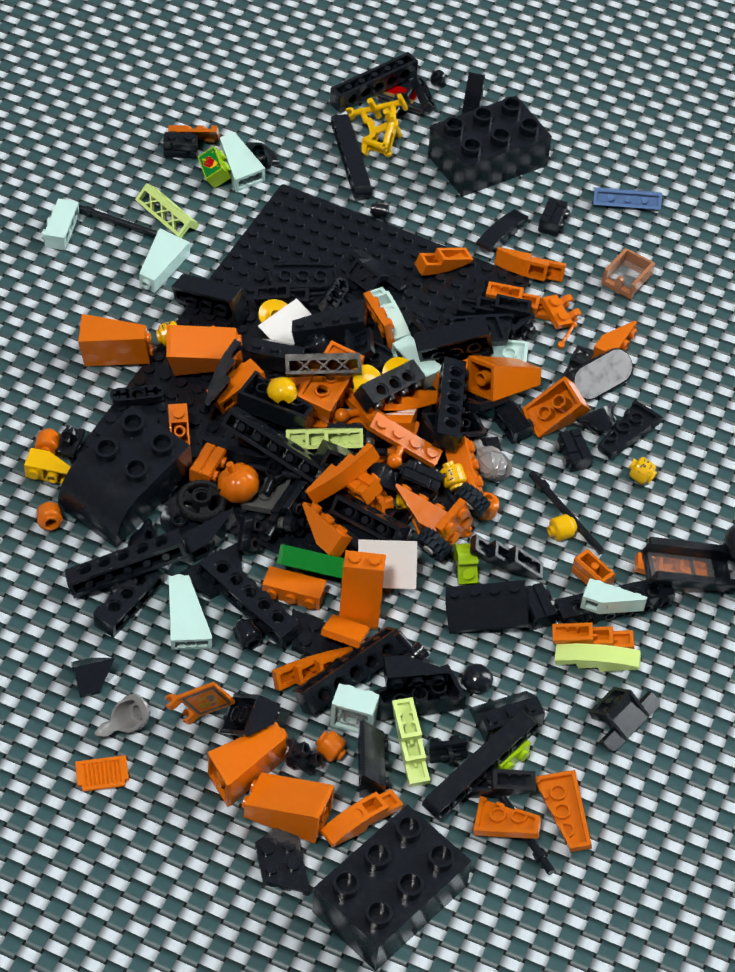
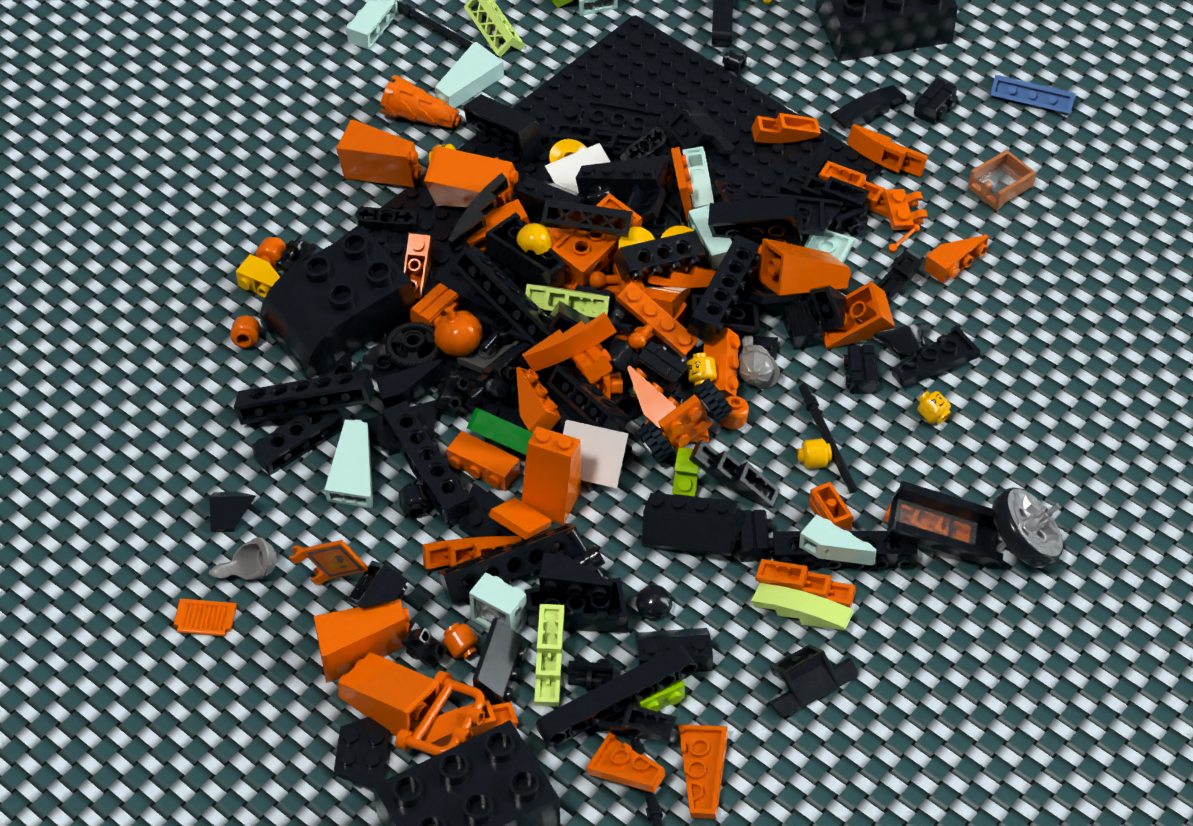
camera: 20 degrees right, 0 degrees up
flat silver tile [571,348,633,401] -> none
none -> orange cone [380,75,462,129]
none -> orange bar [395,671,485,756]
none -> black slope [809,285,846,331]

